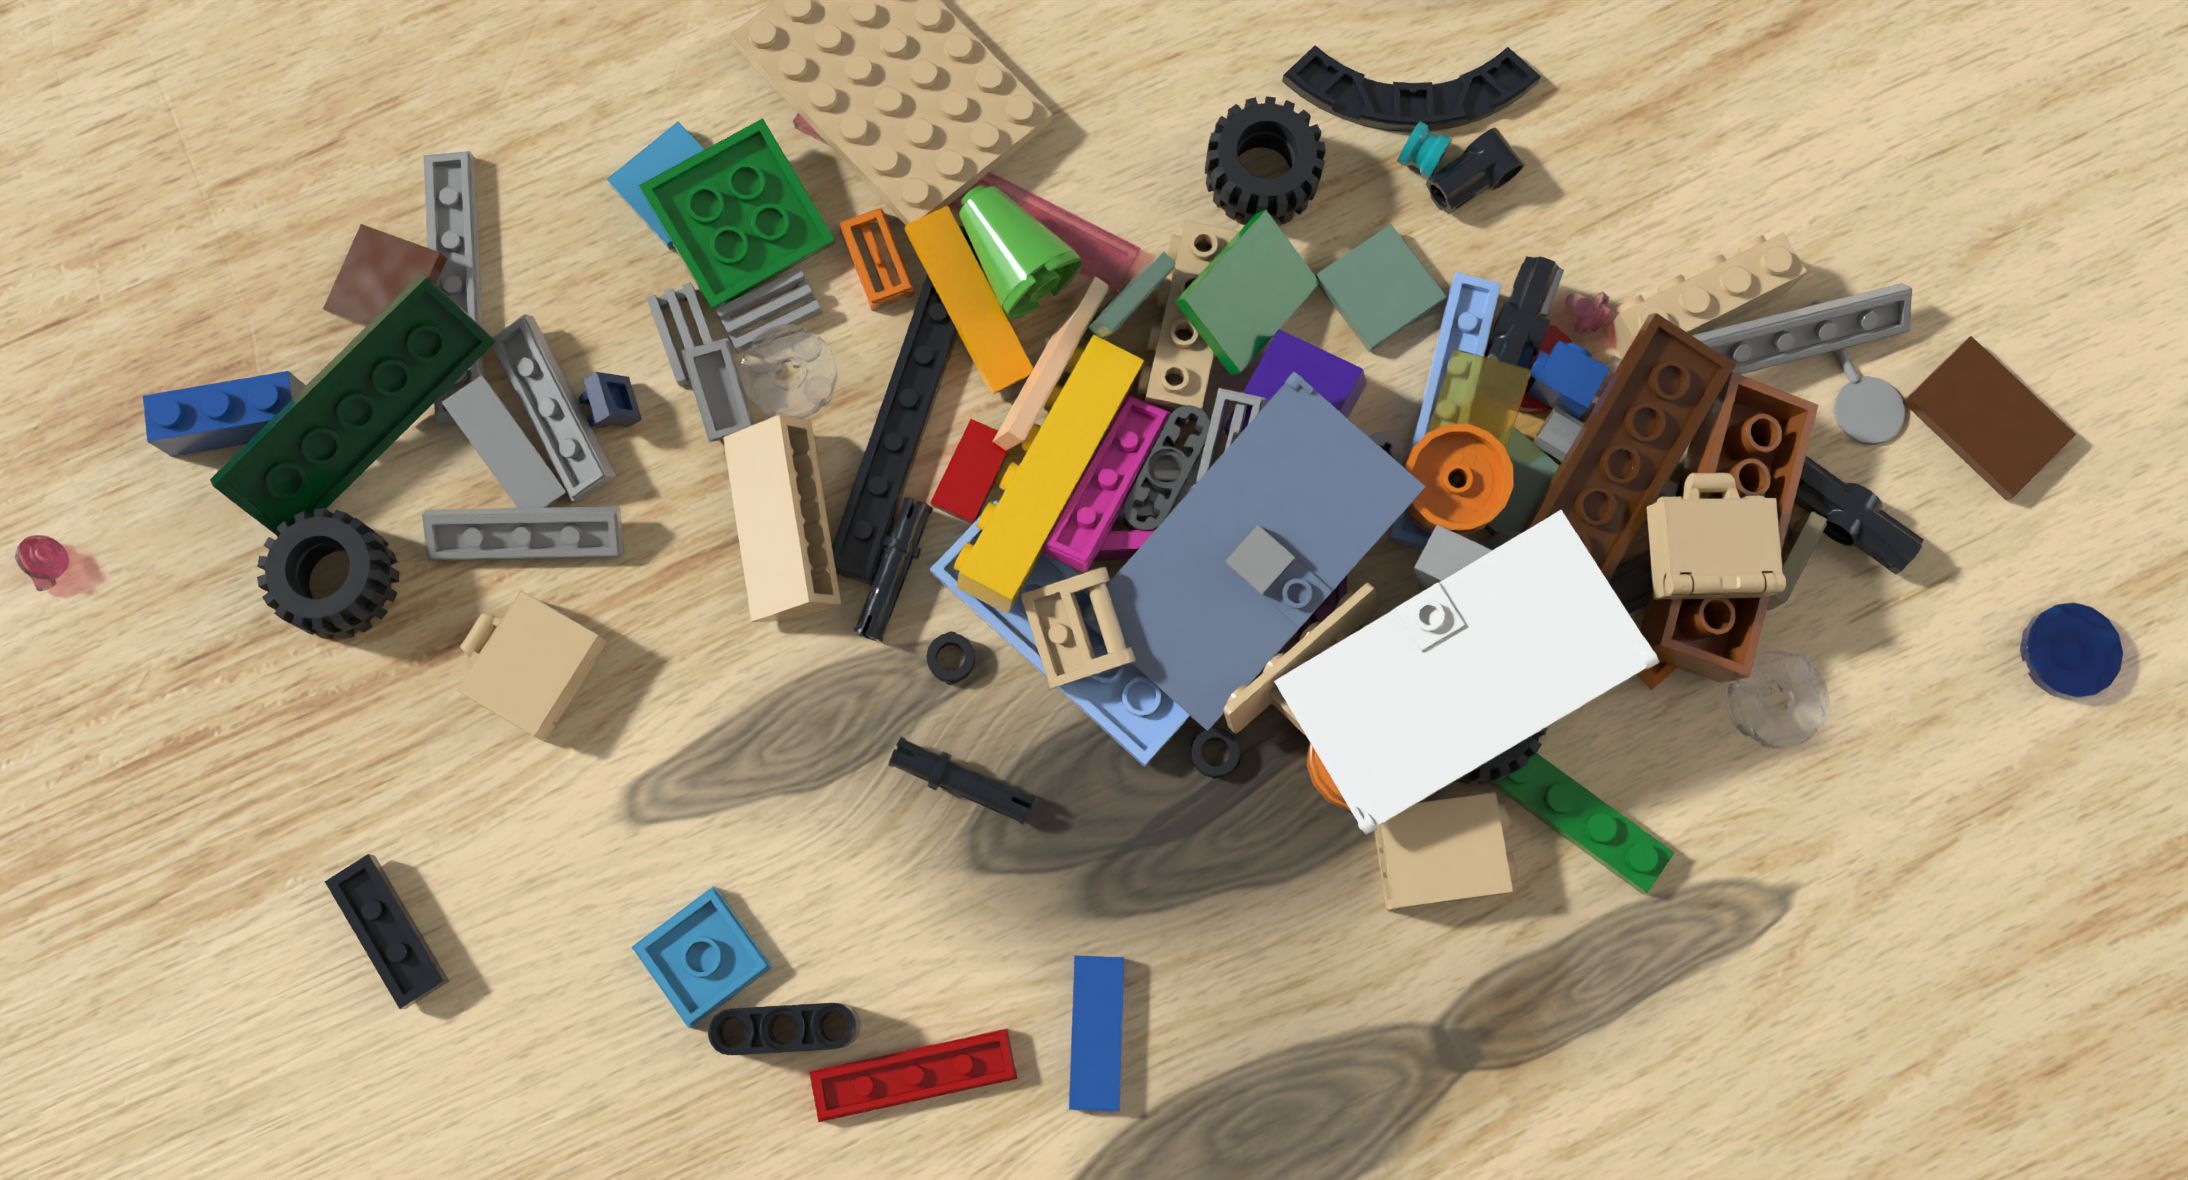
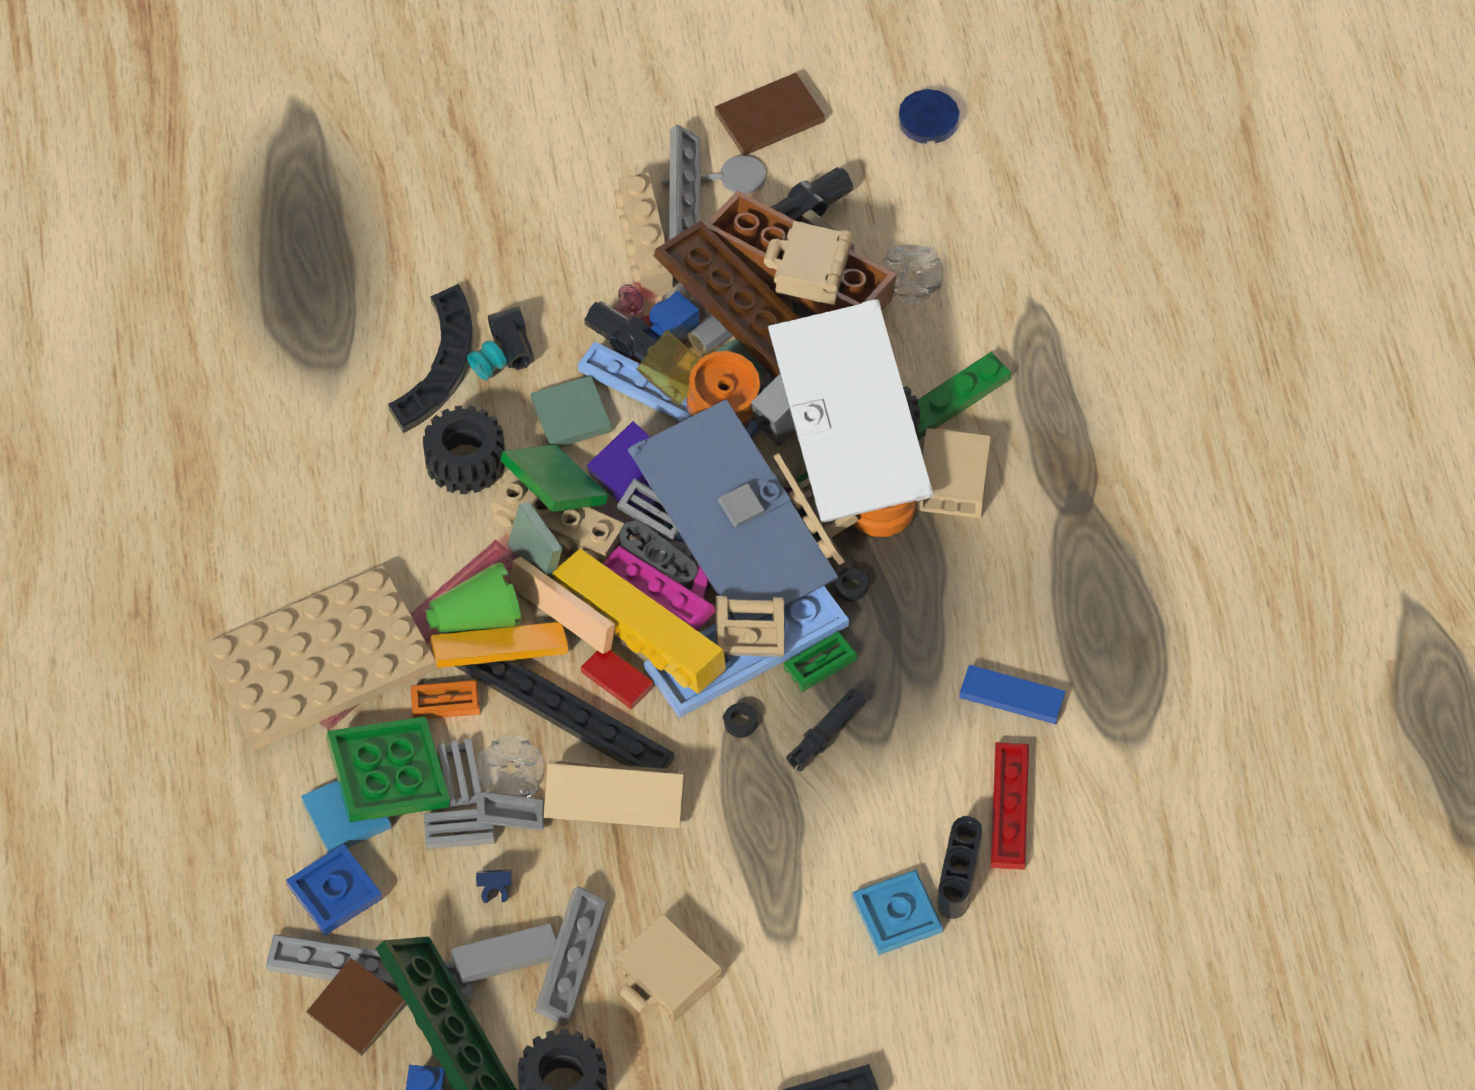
camera: 70 degrees left, 20 degrees down
light grey tile [492,314,616,502] -> none
black pin [853,497,933,643] -> none
none -> blue plate [286,844,382,936]
none -> green tile [784,631,857,693]

